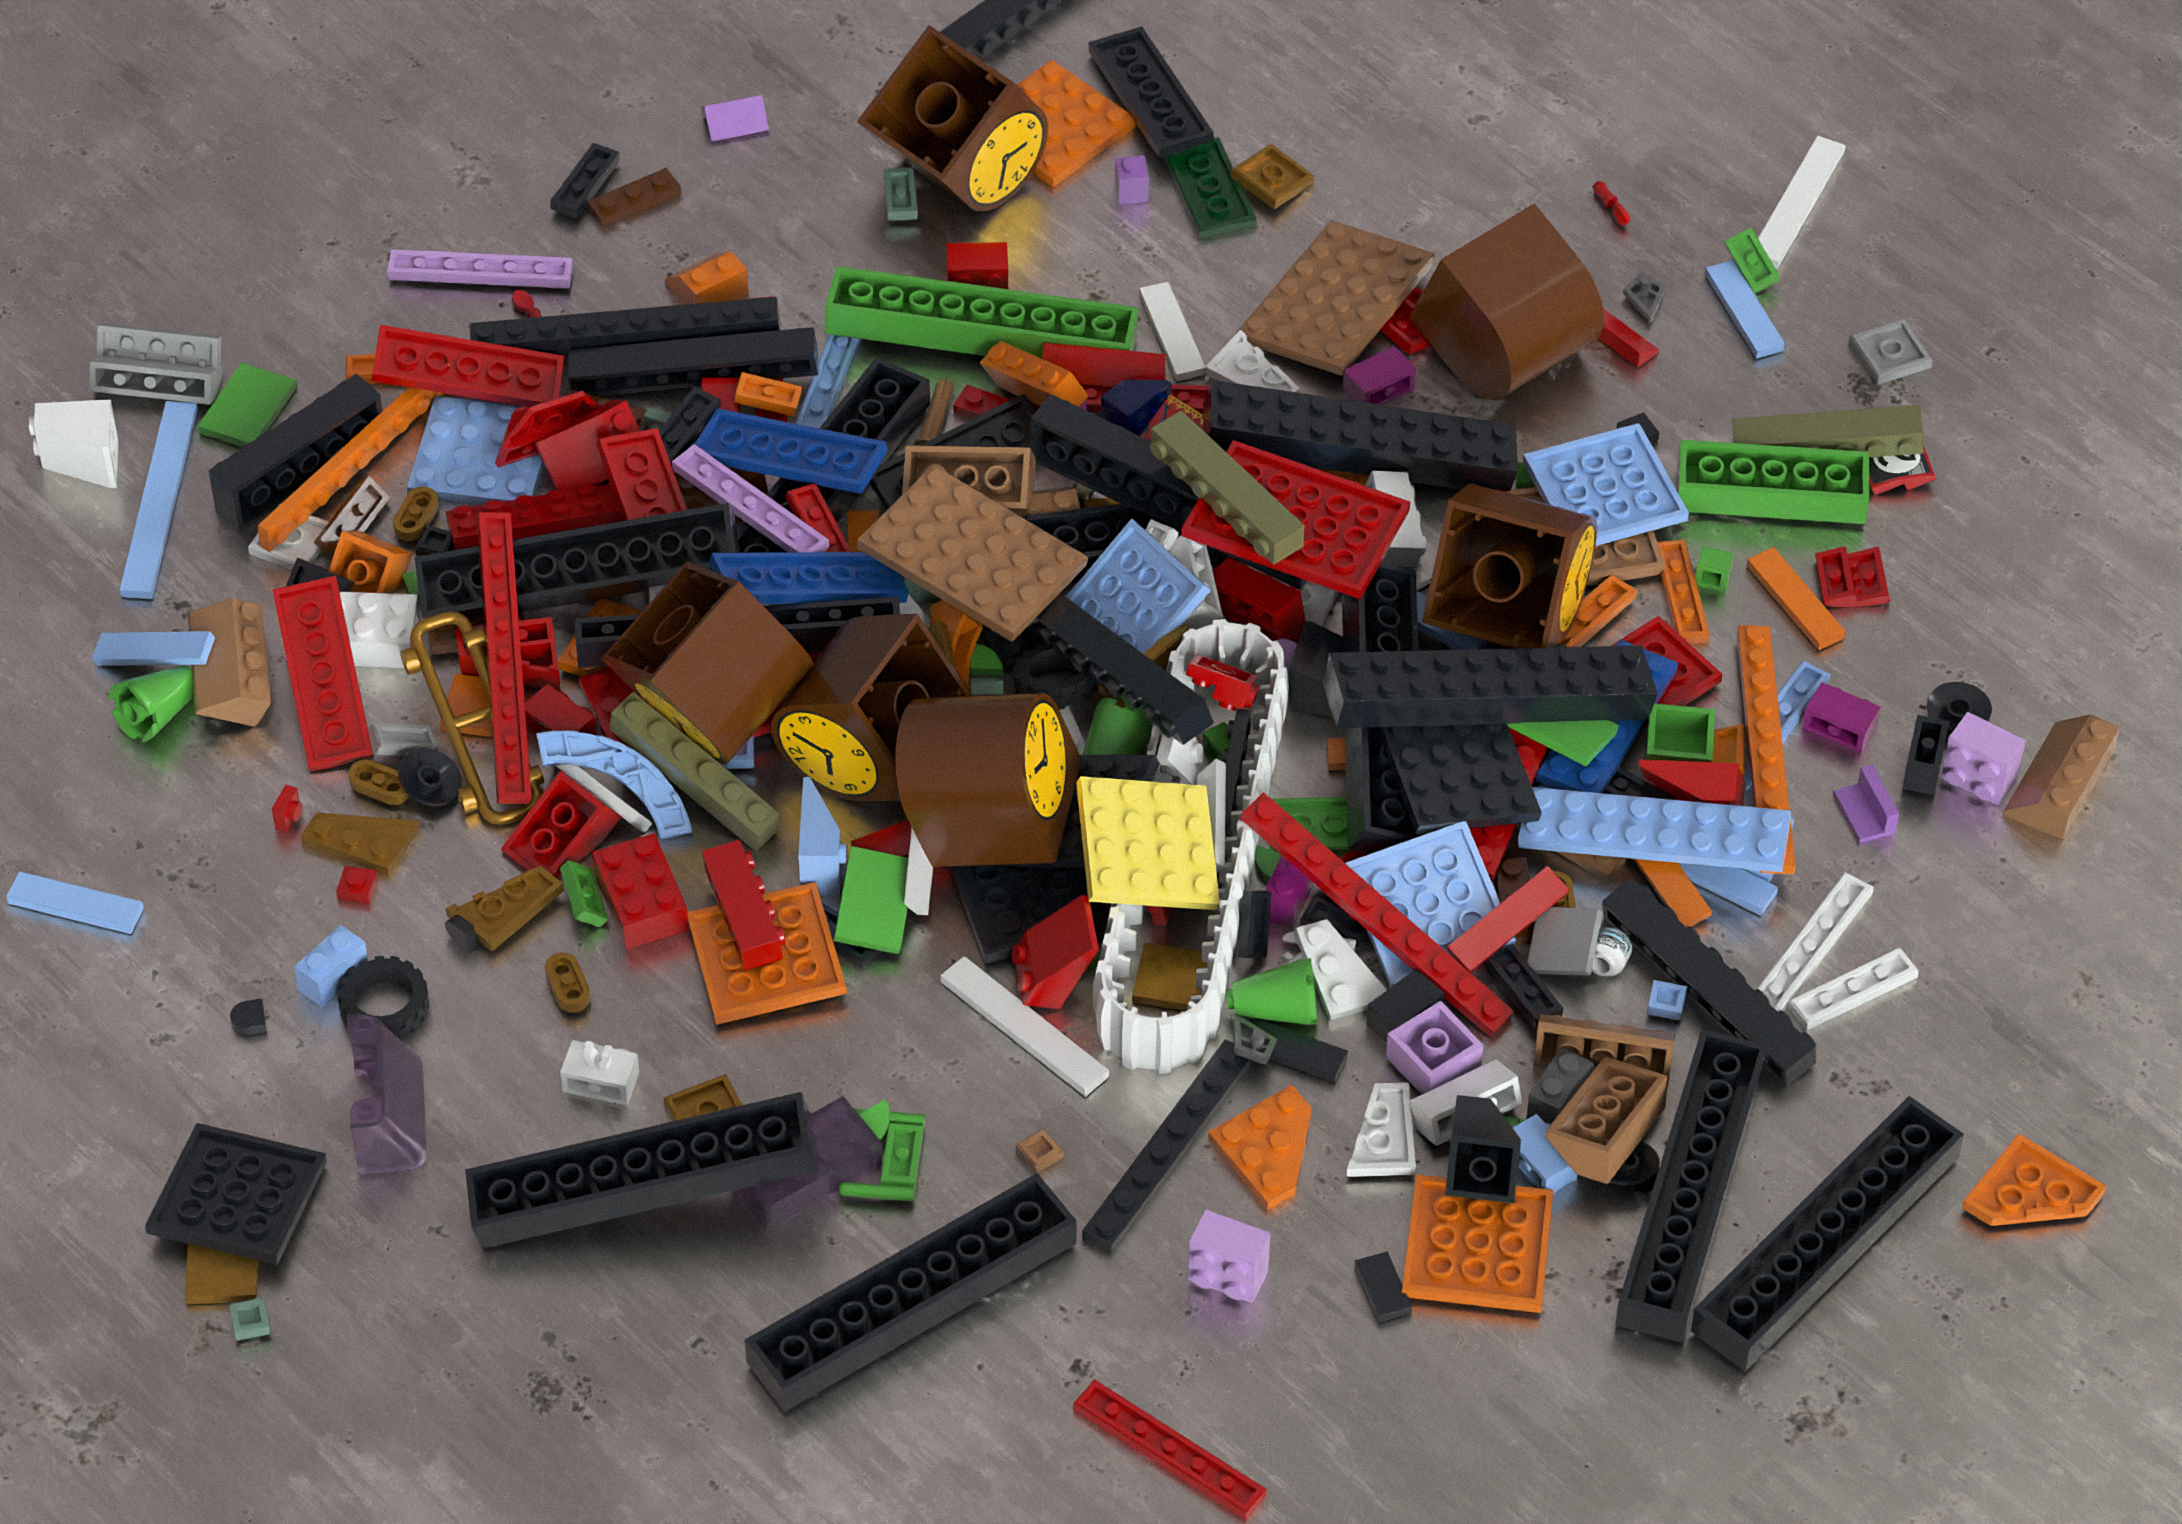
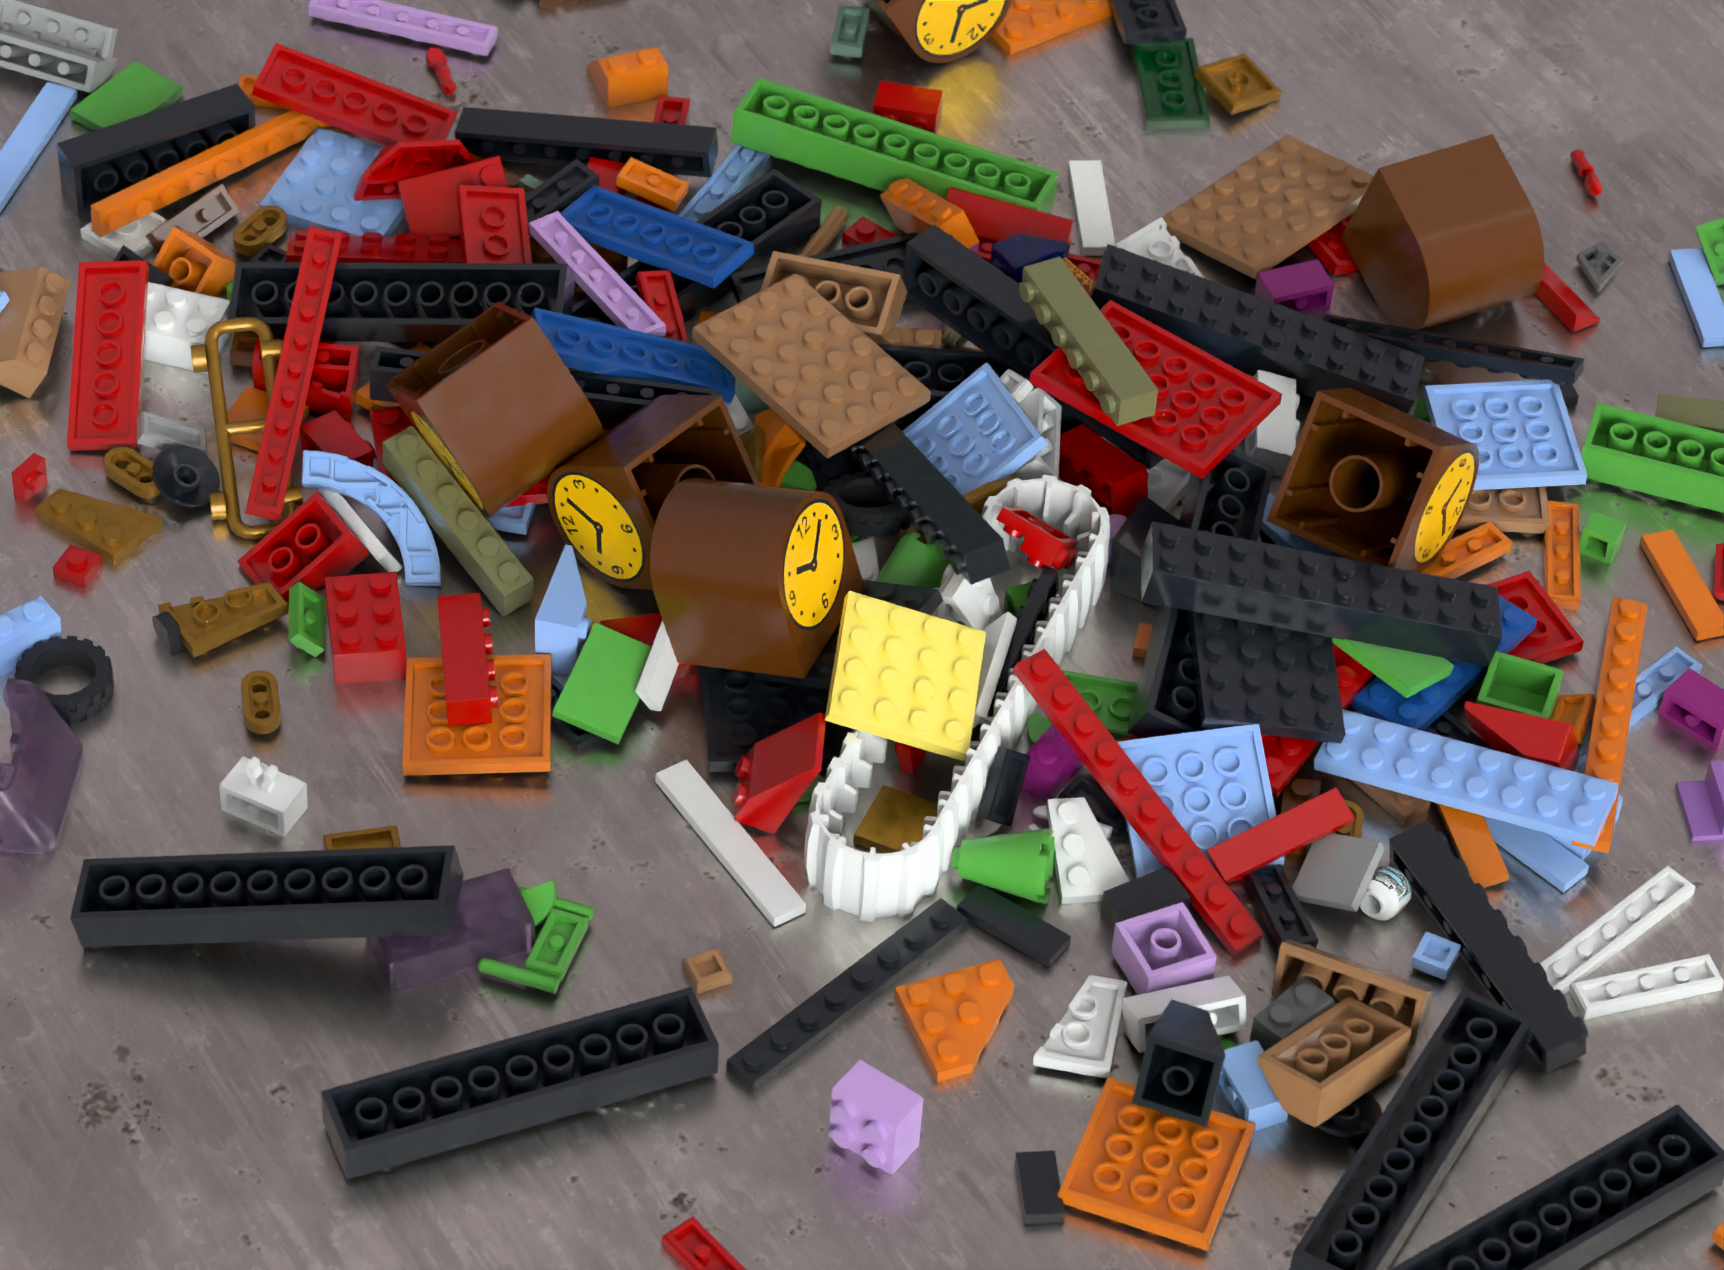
camera: 10 degrees right, 5 degrees down
black brick [470,297,781,363] -> none
medium lavender brick [1114,155,1149,205] -> none
flat silver piece [1233,1014,1277,1064] -> none
none -> black plate [1322,314,1584,385]

